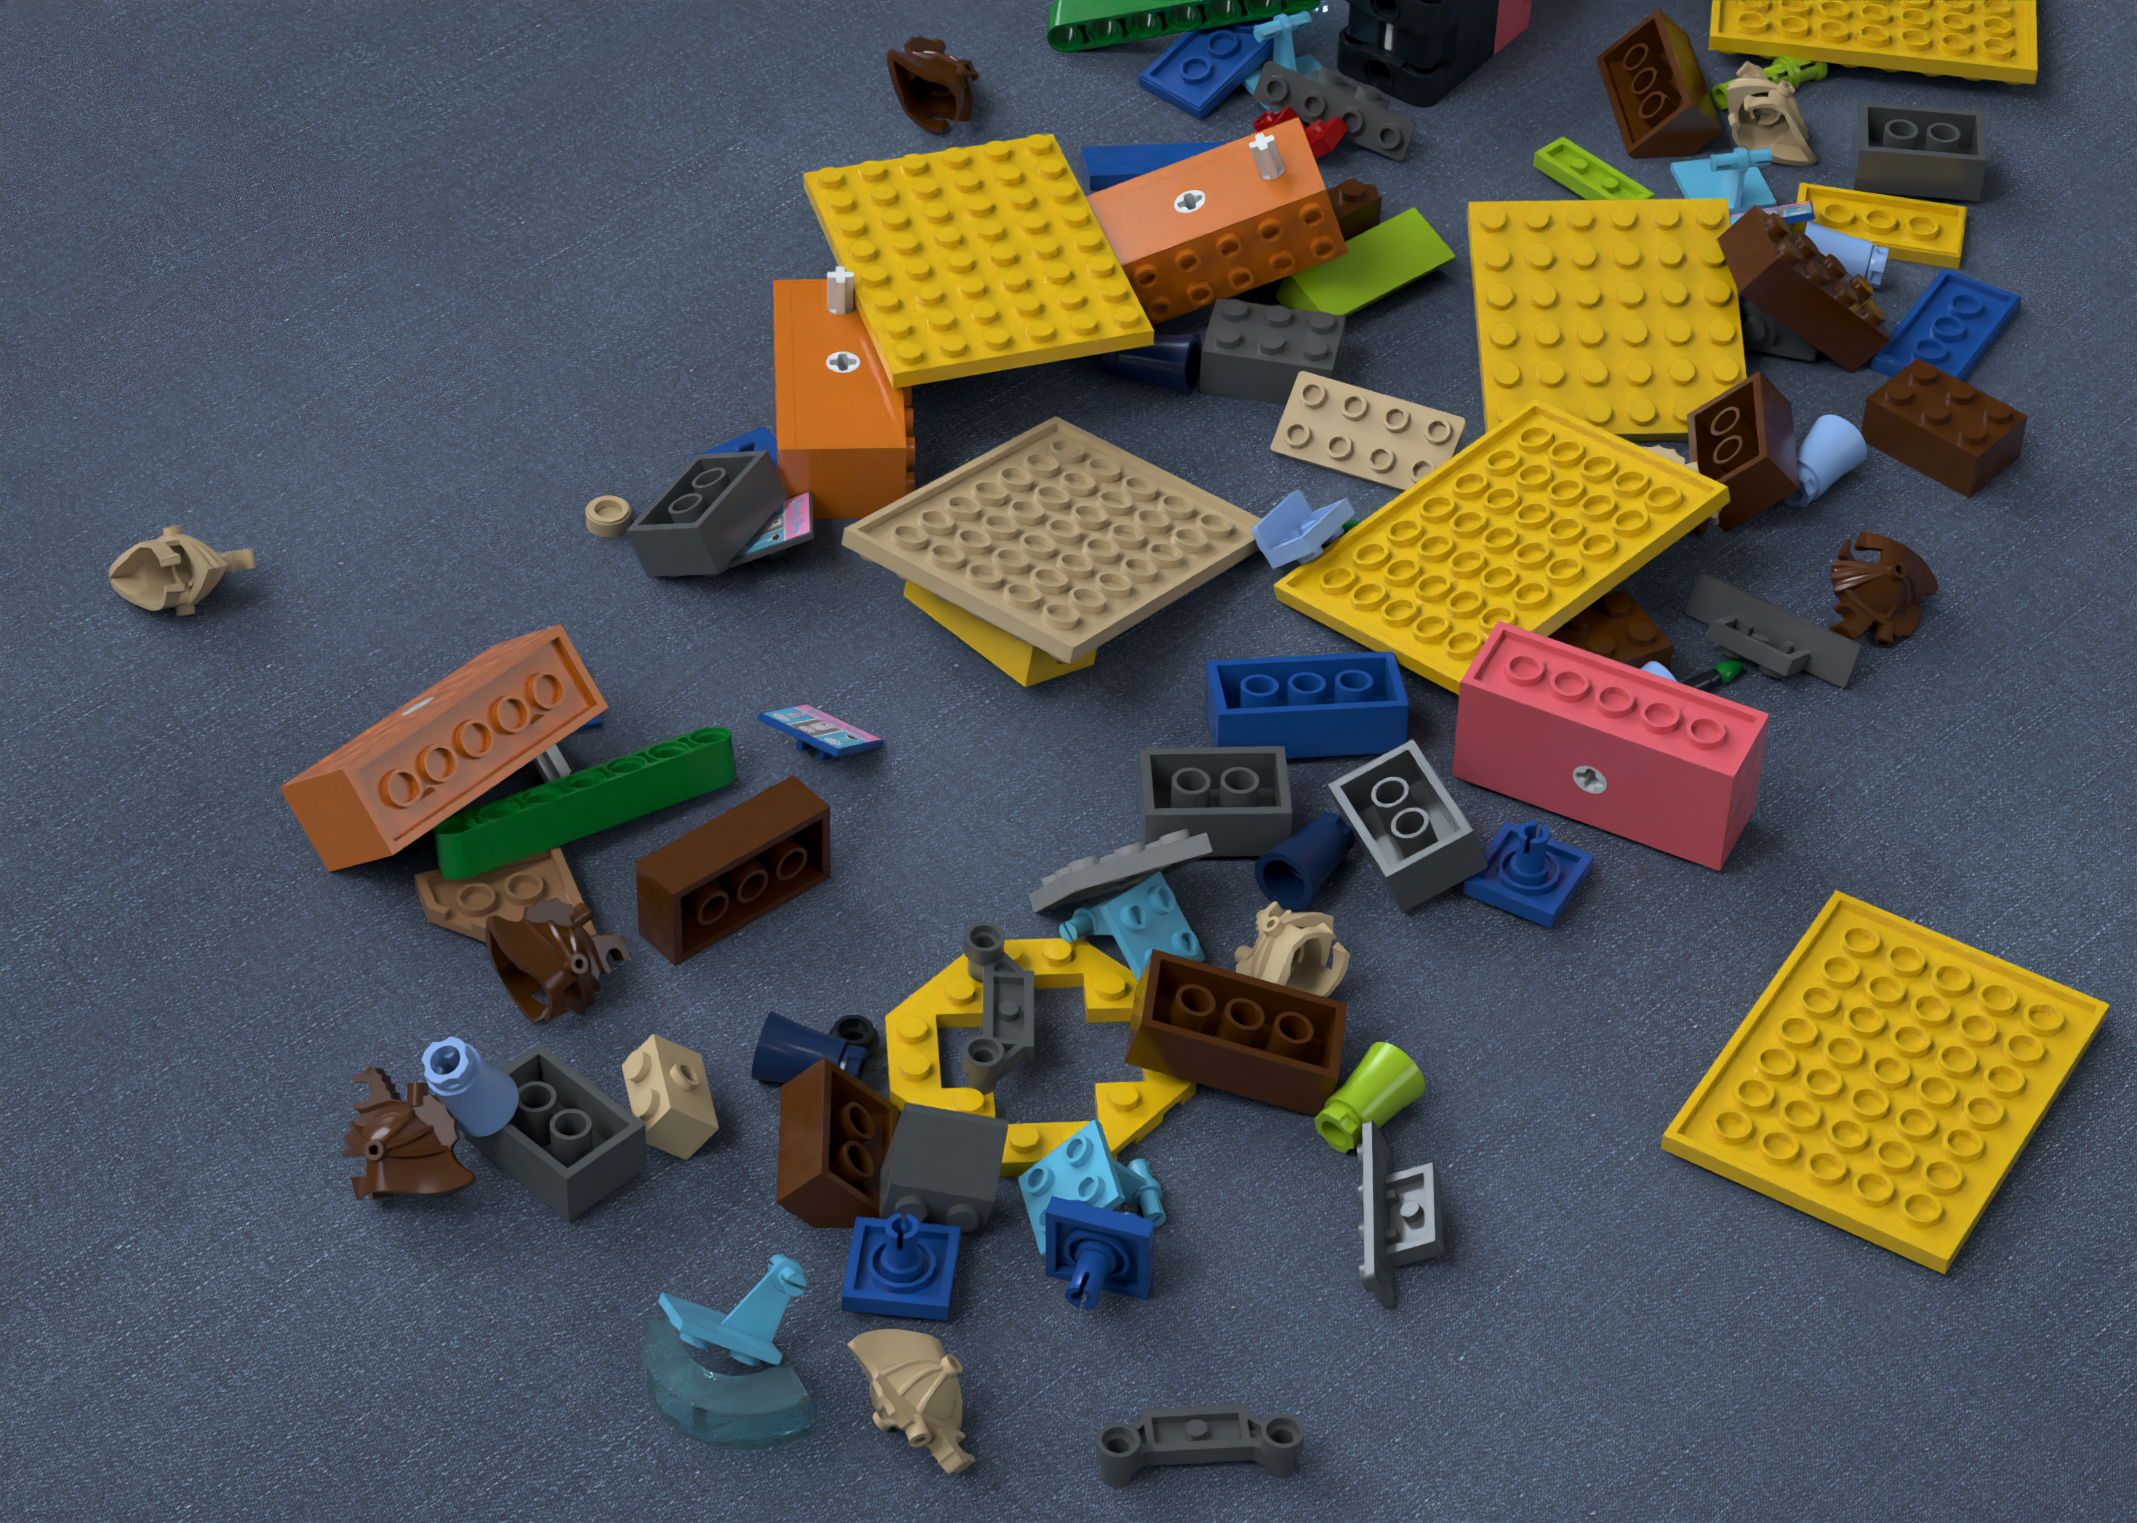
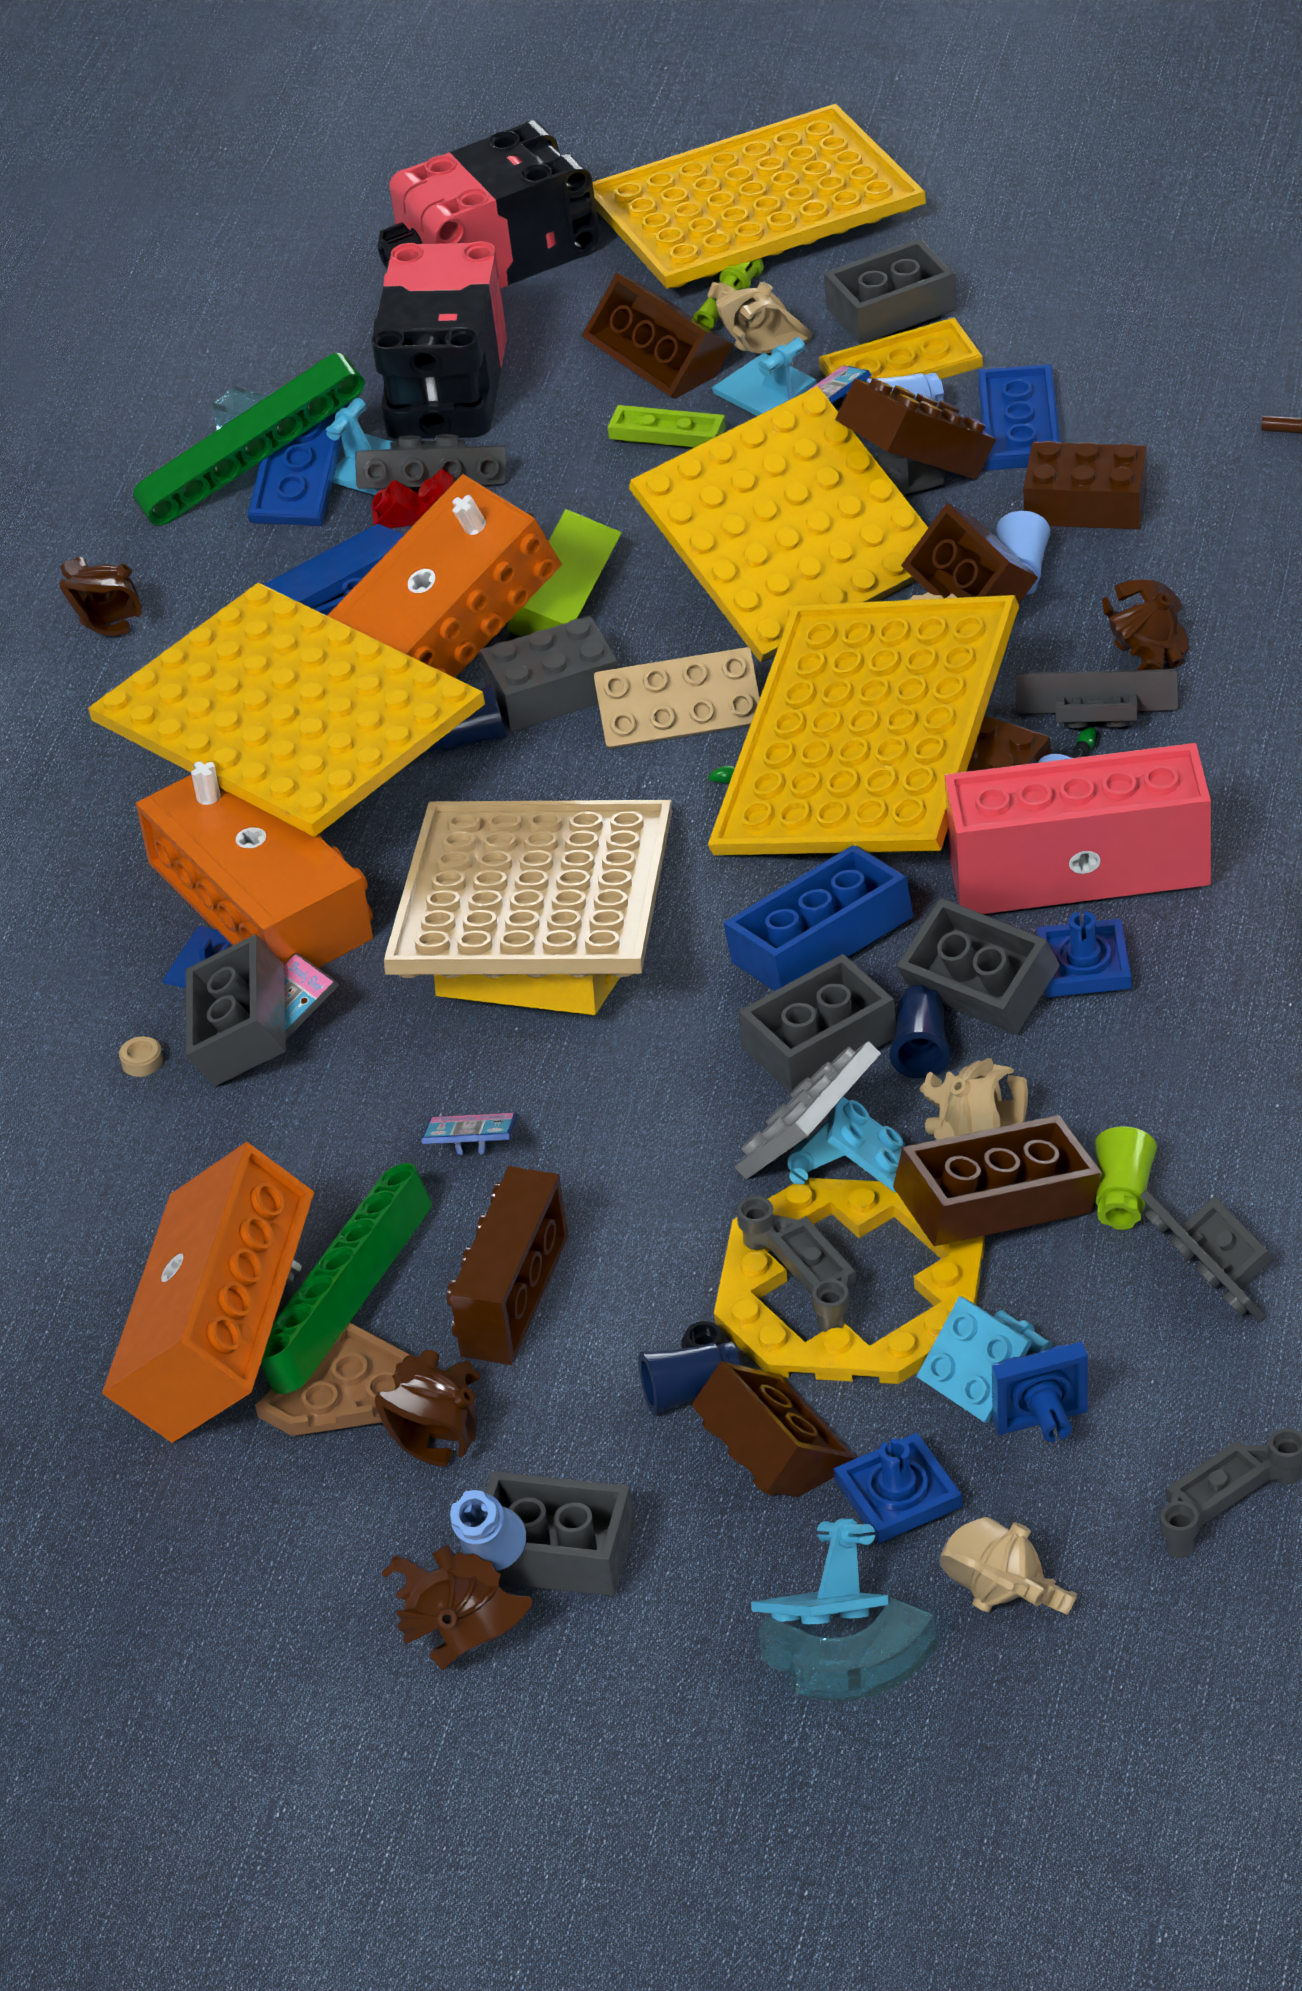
camera: 25 degrees left, 0 degrees up
tan brick [621,1034,719,1160] -> none
dark grey slope [879,1102,1008,1236] -> none
light blue bracket [1251,490,1355,569] -> none

